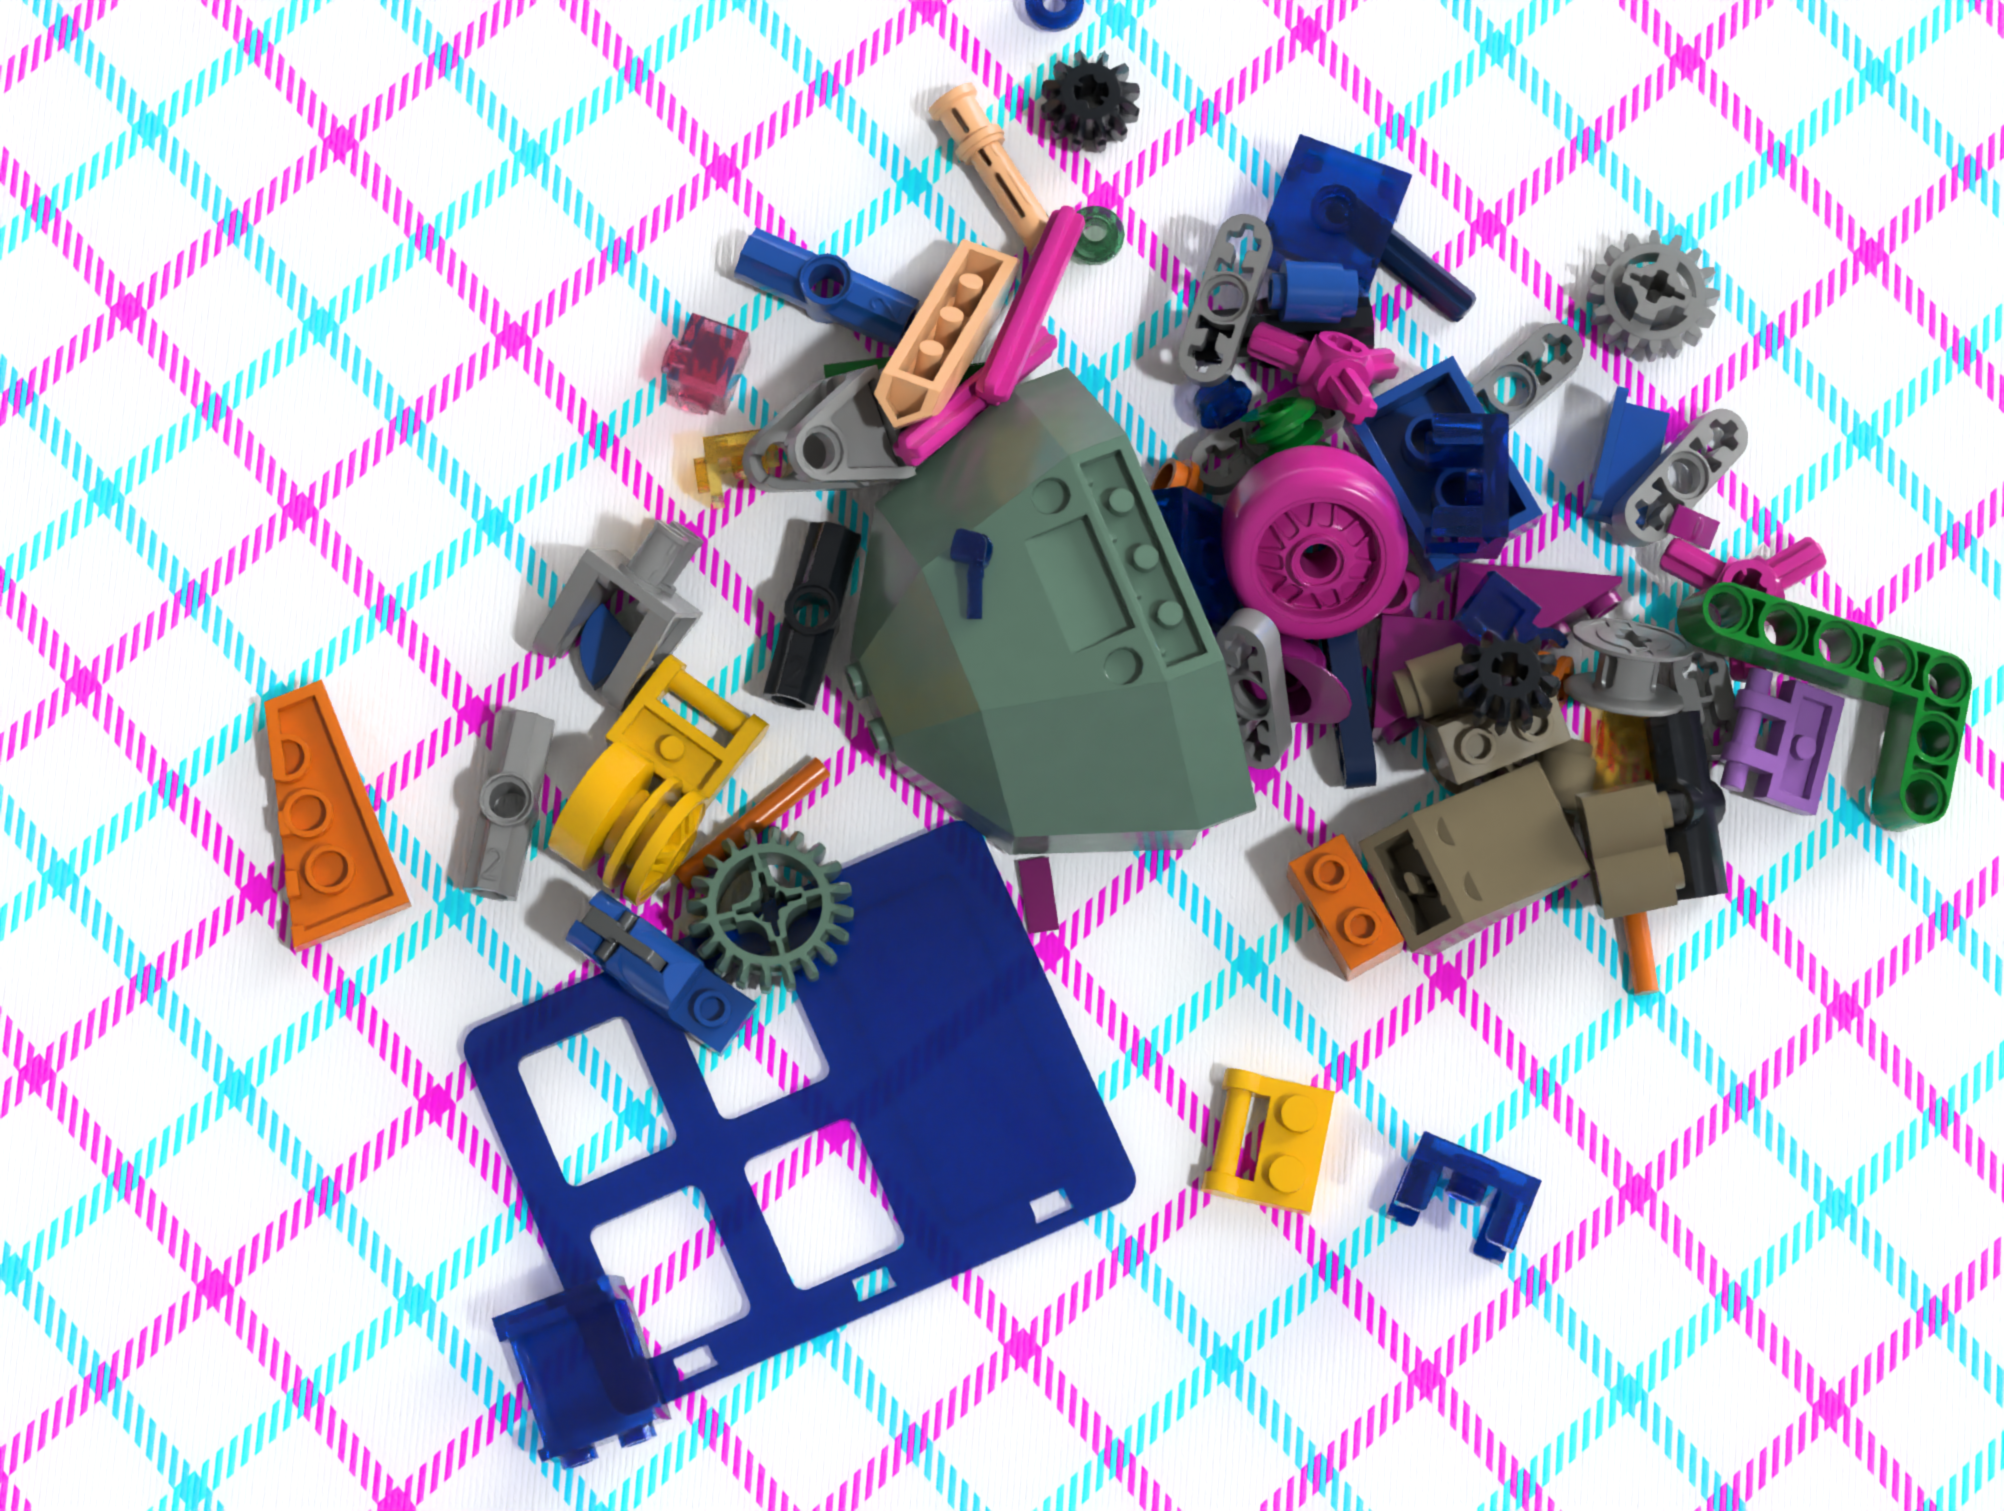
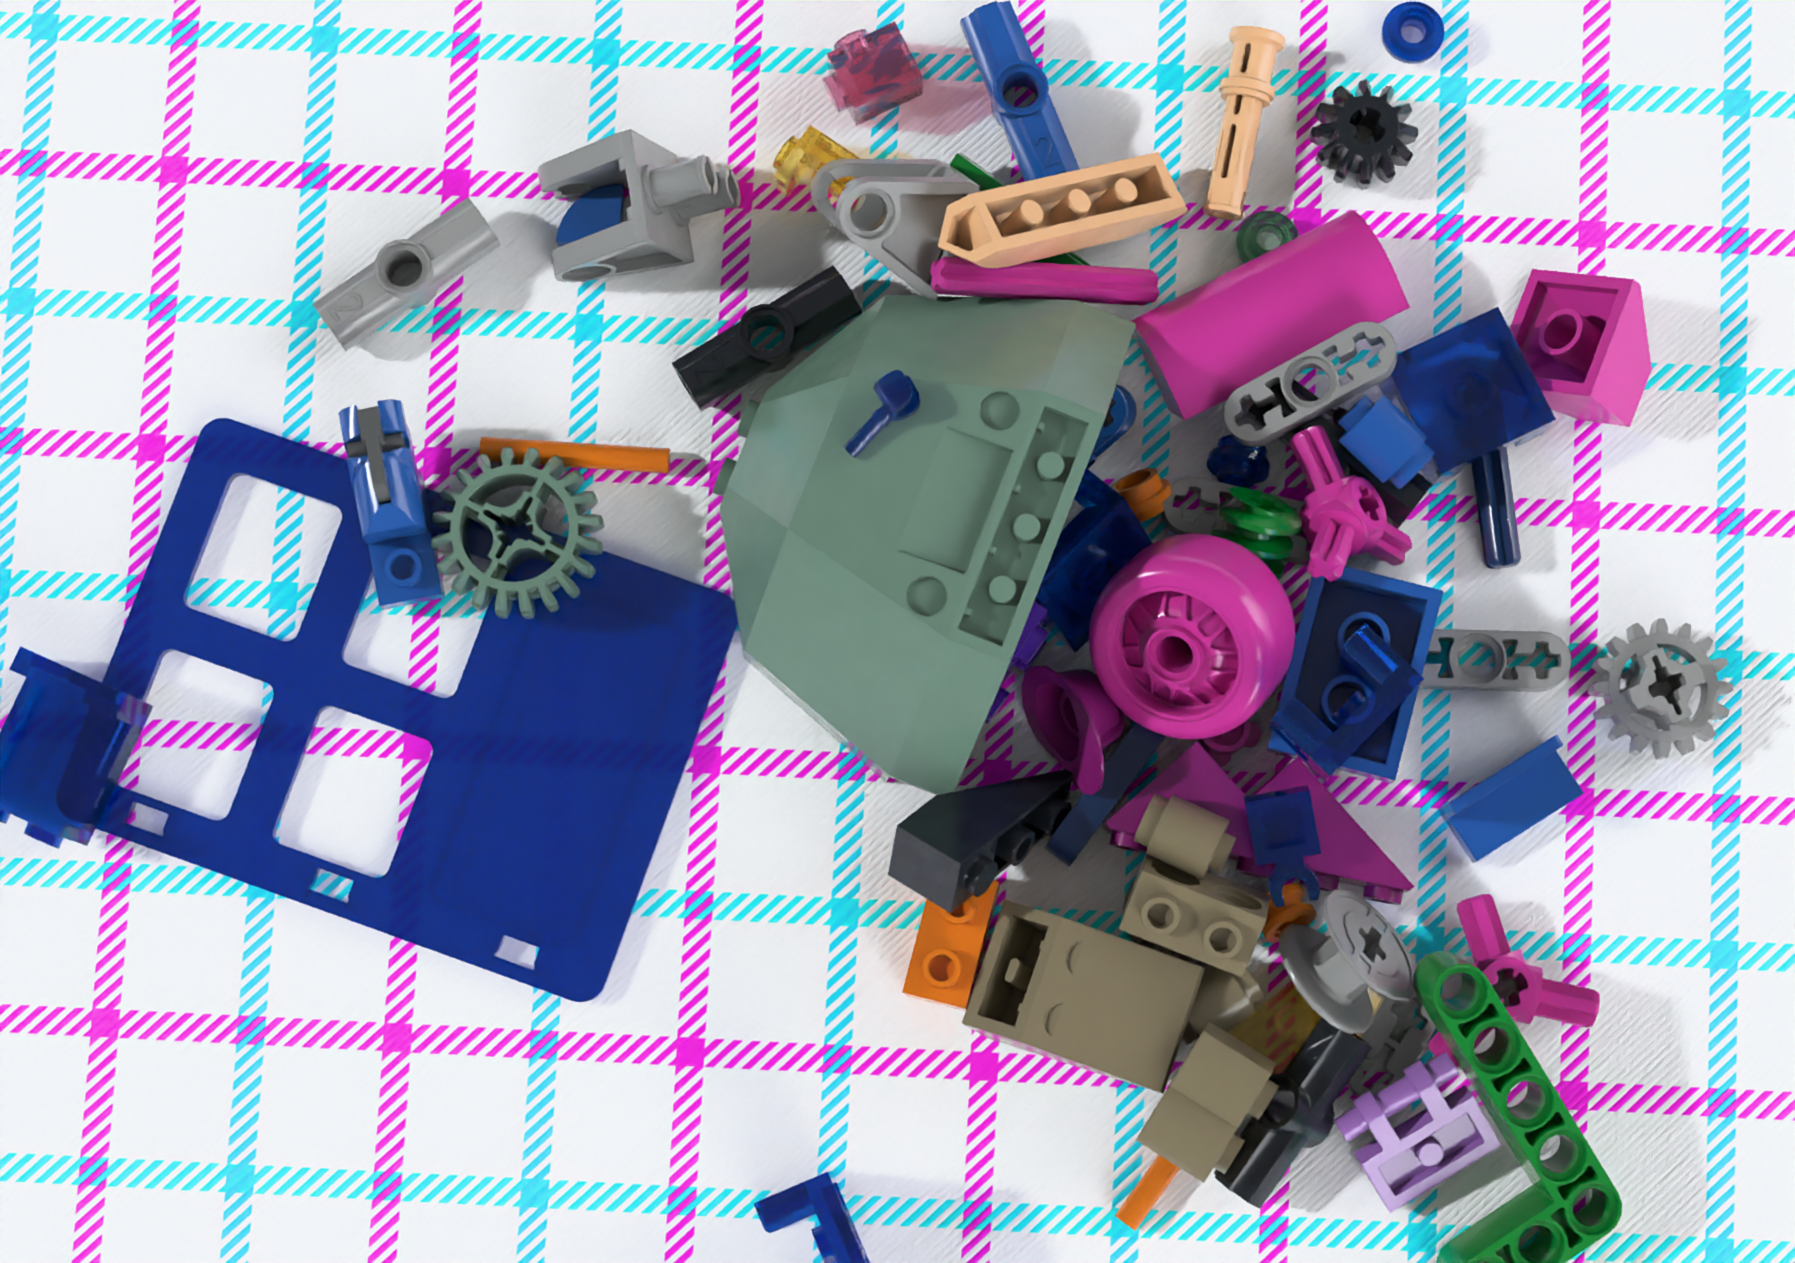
camera: 50 degrees right, 5 degrees up
orange wing [264,679,412,953] -> none
yellow wheel [548,740,709,907] -> none
yellow plate [605,654,770,808] -> none
dark pink axle [975,205,1085,406] -> none
magenta piece [1018,857,1059,934] -> none
yellow plate [1201,1068,1335,1216] -> none
light grey beam [1216,608,1293,770] -> none
black gear [1453,626,1561,736] -> none
light grey beam [1612,408,1748,548] -> none
magenta piece [1666,504,1720,550] -> none
none -> black slope [888,769,1073,913]
none -> dark pink brick [1131,210,1410,421]
none -> dark pink slope [1489,269,1652,427]

